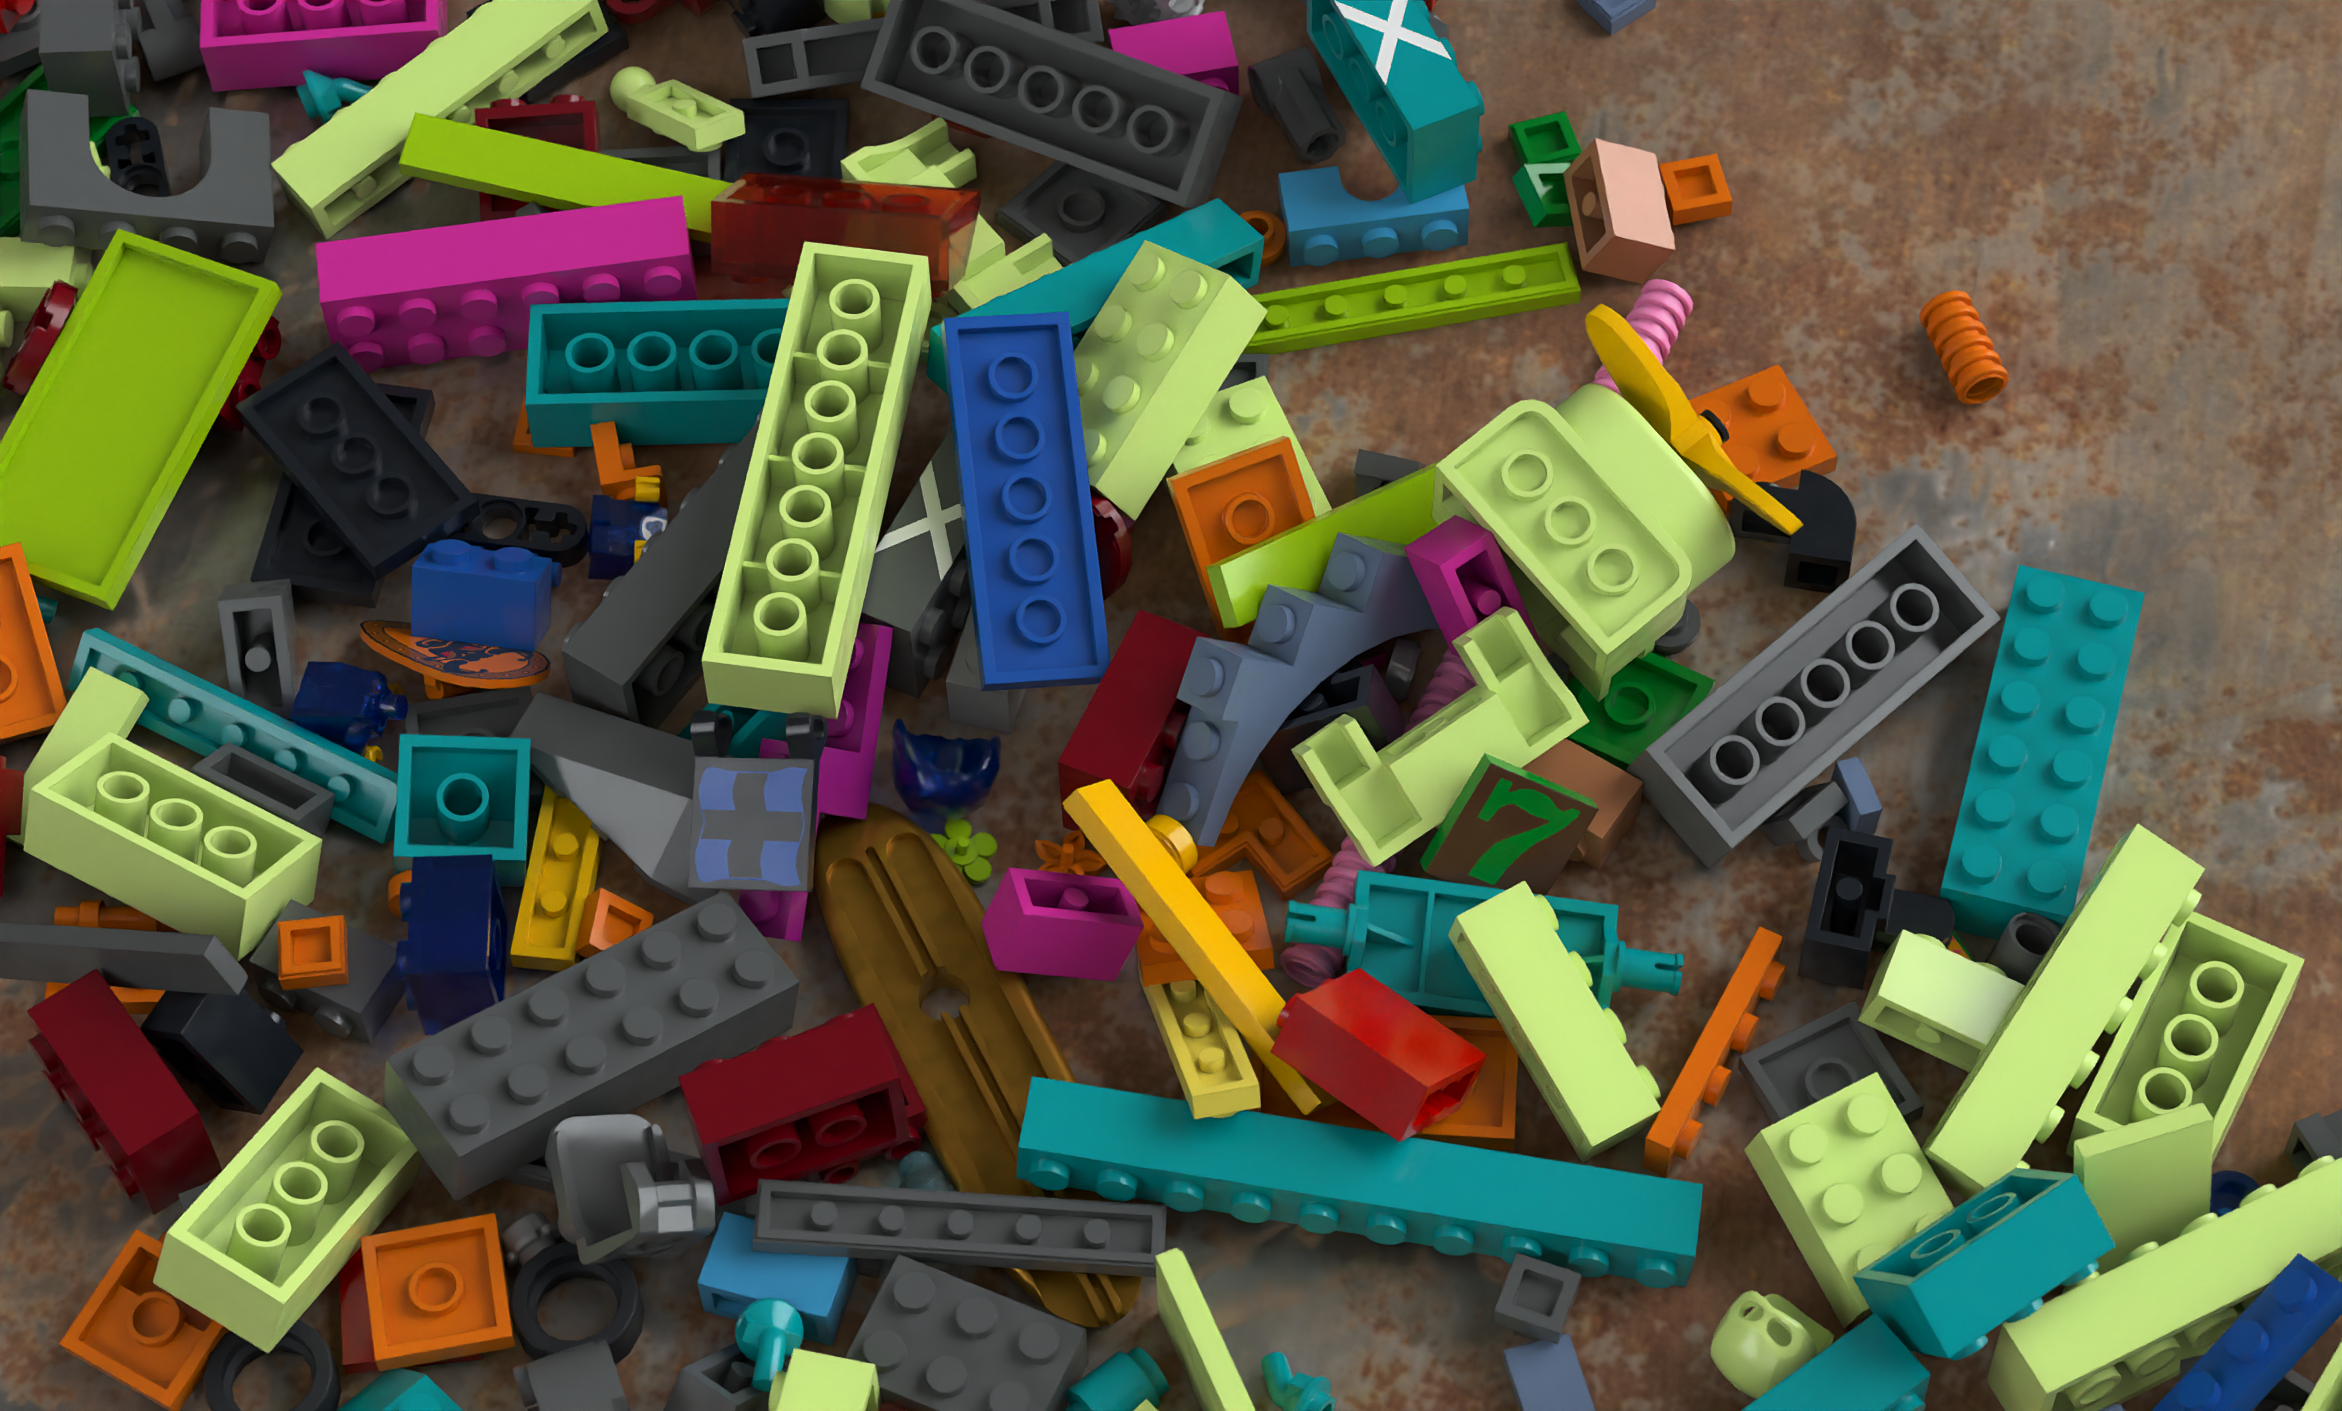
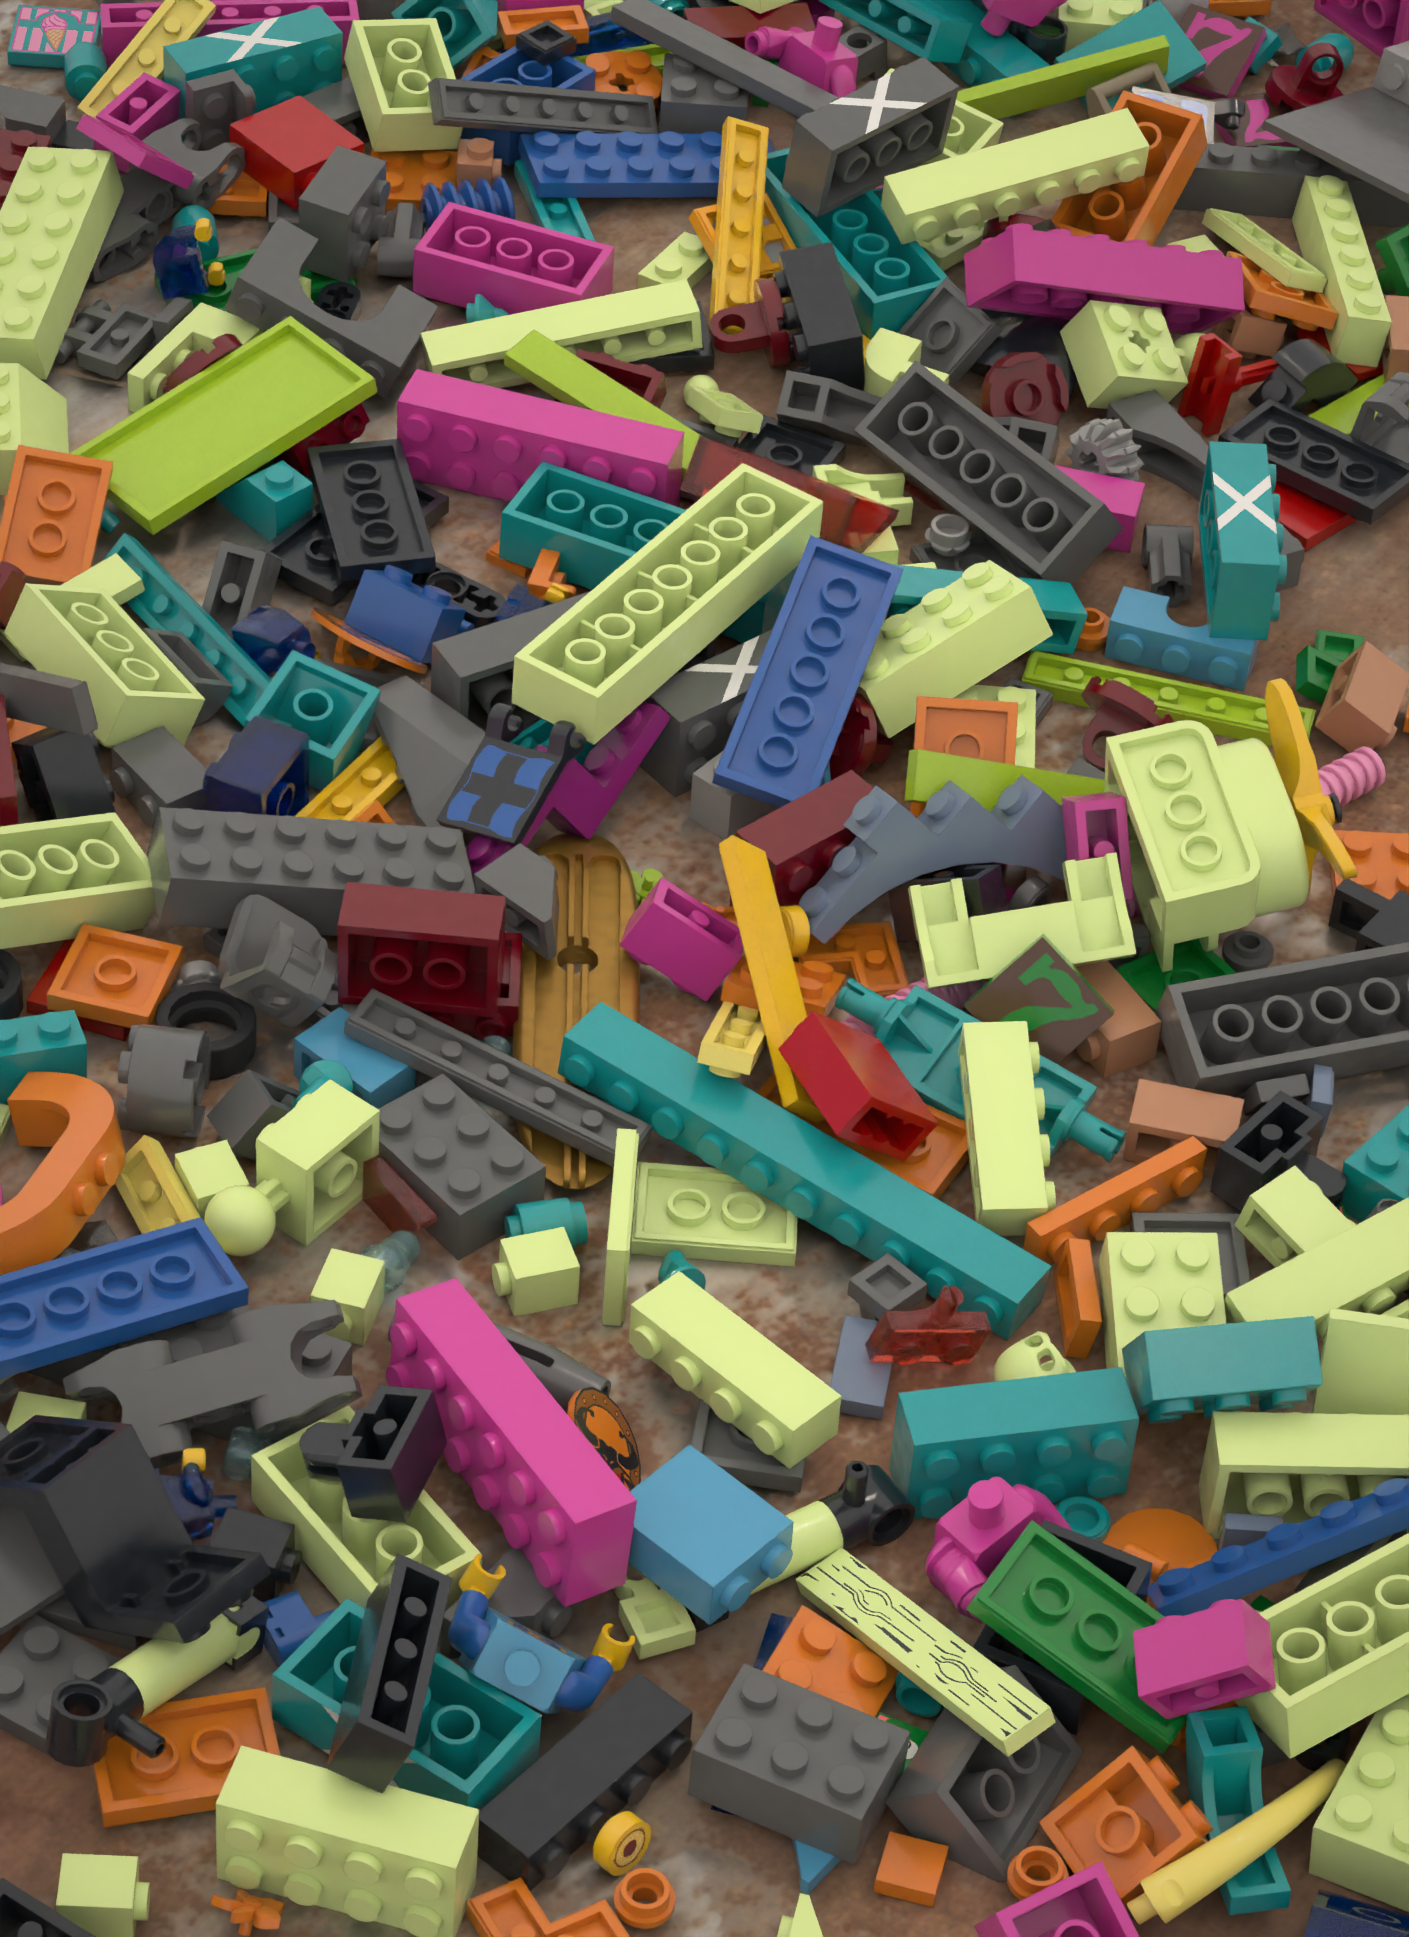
camera: 20 degrees right, 15 degrees down
orange tile [277,915,349,991] -> none
clear blue hair [891,719,1002,822] -> none
none -> teal slope [216,460,313,542]
none -> dark grey slope [474,843,560,961]
none -> yellowish green tile [631,1162,798,1267]
none -> clear red plate [865,1285,991,1365]
none -> light grey plate [925,513,971,556]
none -> orange tile [1053,1238,1102,1359]
none -> dark red tile [1081,676,1174,773]
none -> nougat brick [1123,1078,1244,1178]

